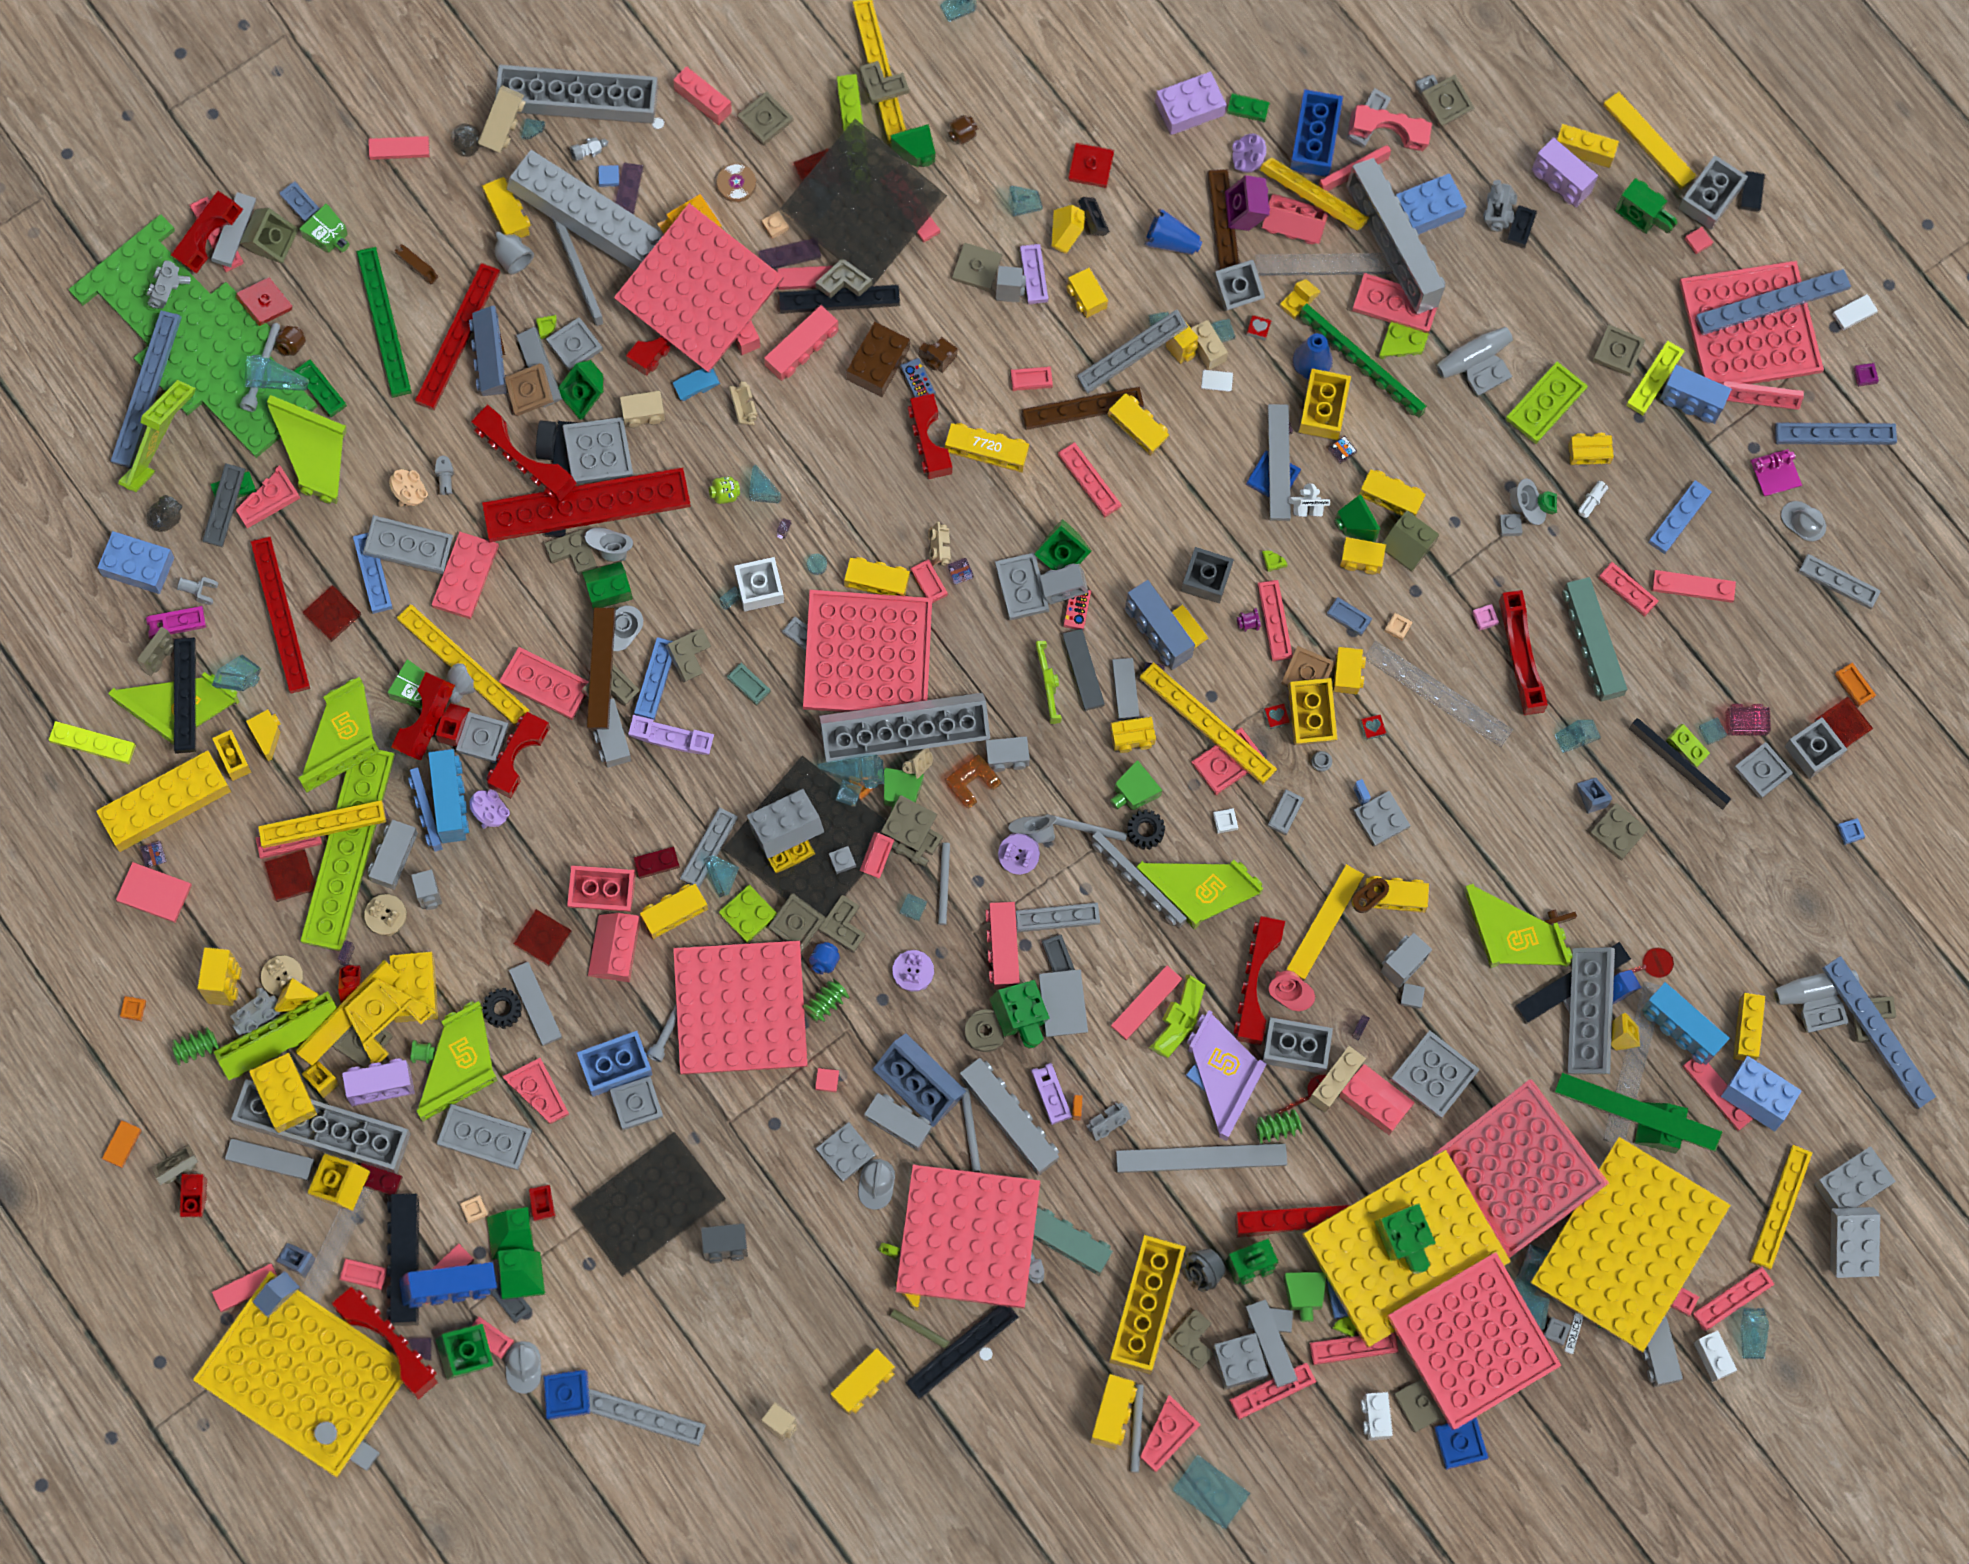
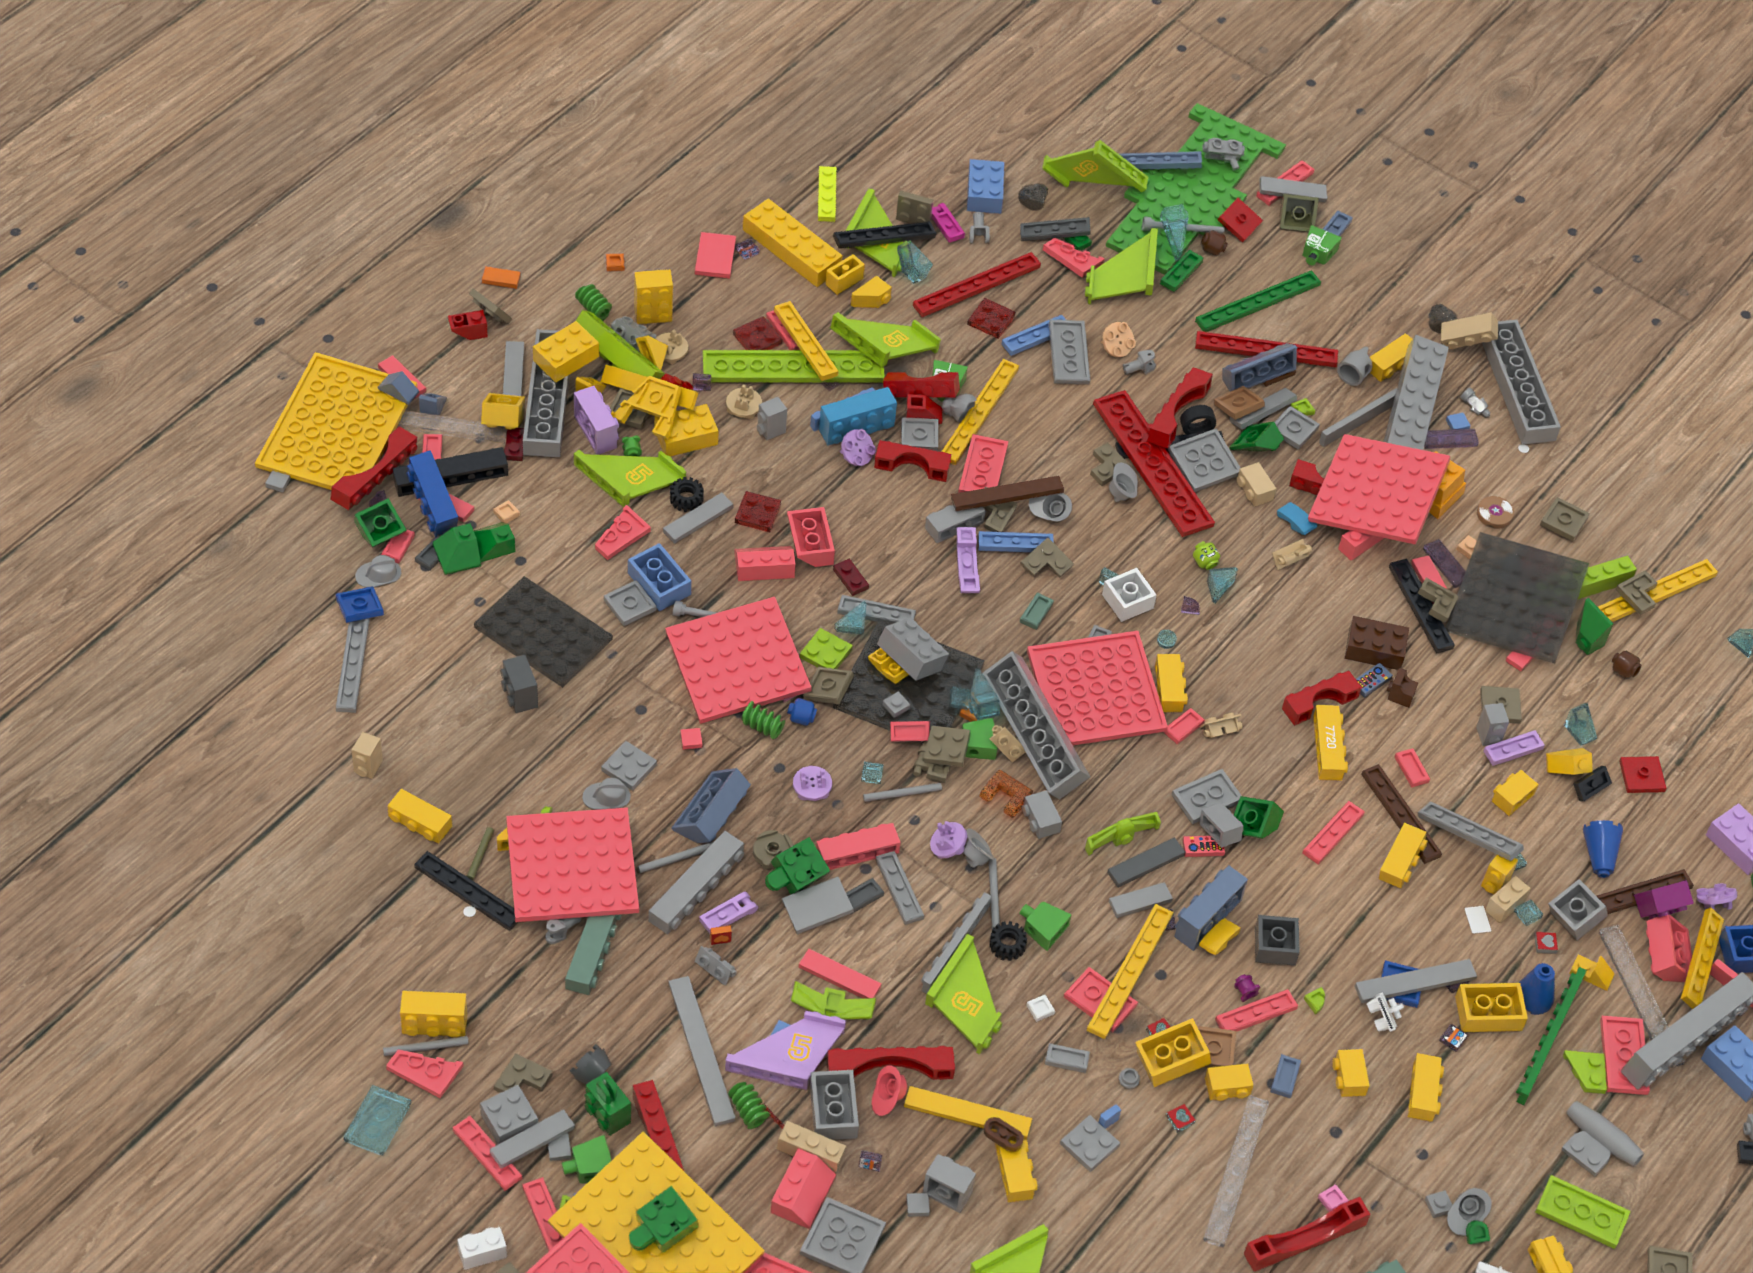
camera: 75 degrees right, 20 degrees down
red arch [171,191,244,274] -> none
light grey tile [315,1422,337,1445] -> none
light grey brick [367,820,418,890] -> none
coral tile [369,136,430,160] -> none
reddish brown piece [395,244,439,285] -> none
coral plate [432,532,499,620] -> none
light grey plate [437,1104,532,1171] -> none
clear light blue tile [522,119,546,139] -> none
red slope [529,1185,557,1222] -> none
green slope [582,561,633,610] -> none
yellow brick [640,884,708,939] -> none
coral brick [673,66,732,125] -> none
coral brick [764,305,838,381] -> none
dark tan plate [819,895,866,953] -> none
light grey brick [864,1093,932,1152] -> none
clear purple tile [947,558,974,585] -> none
yellow brick [1109,1235,1186,1375] -> none
yellow brick [1110,716,1156,753] -> none
green slope [1334,494,1380,542] -> none
olive slope [1382,510,1439,572] -> none
light nougat tile [1384,613,1413,641] -> none

